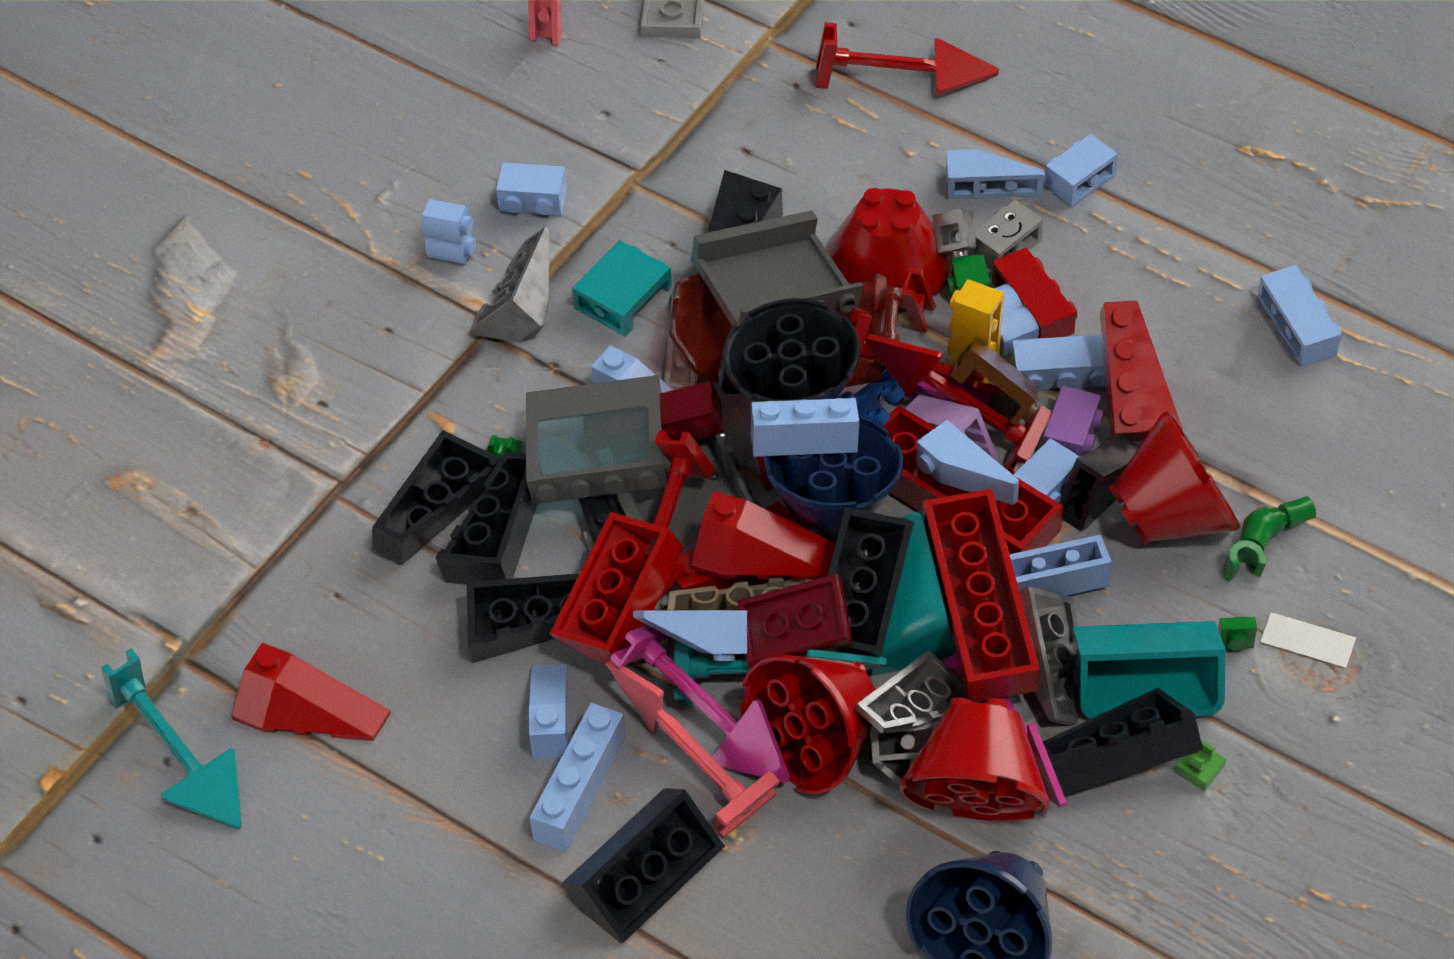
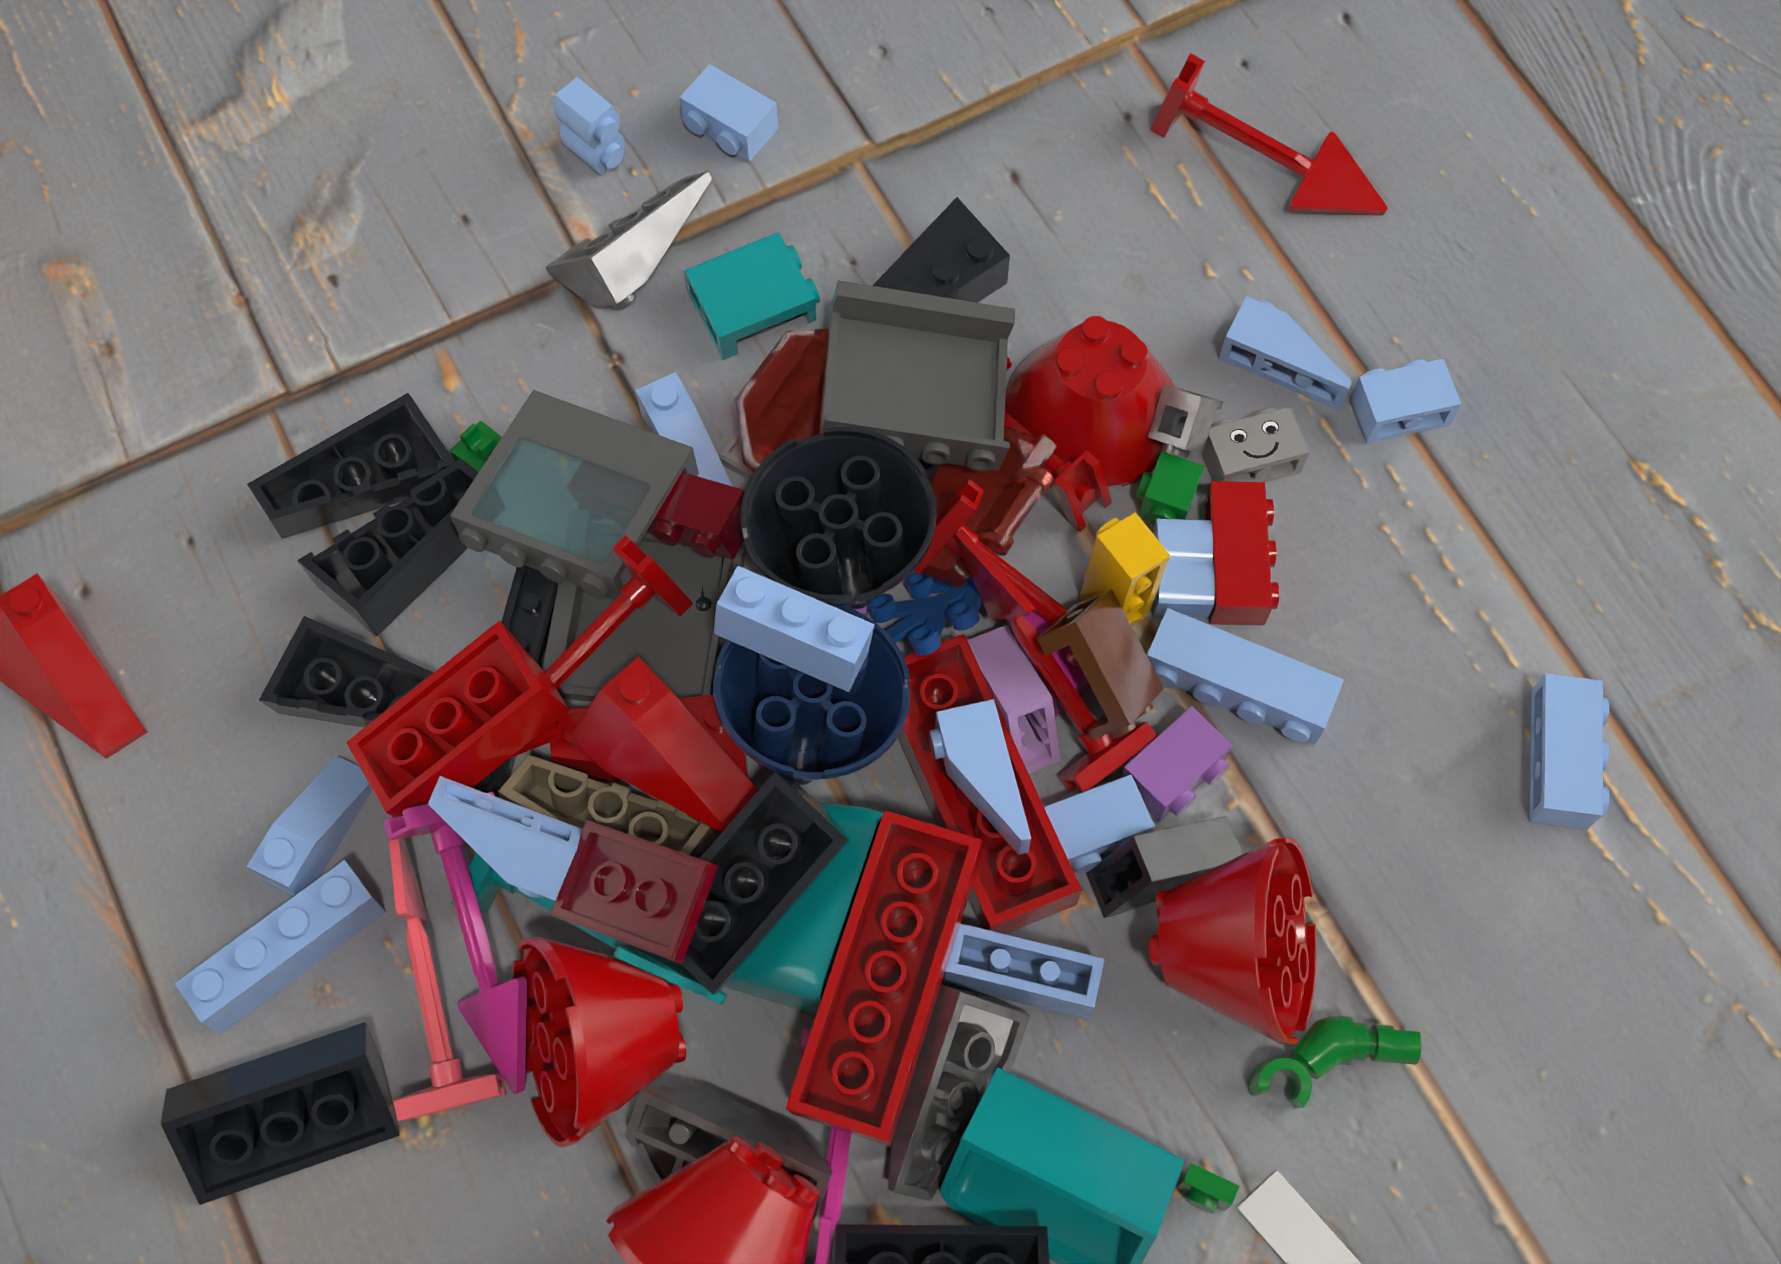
camera: 25 degrees right, 15 degrees up
flat silver wedge [854,650,978,733] -> none
red wedge [1100,300,1183,441] -> none

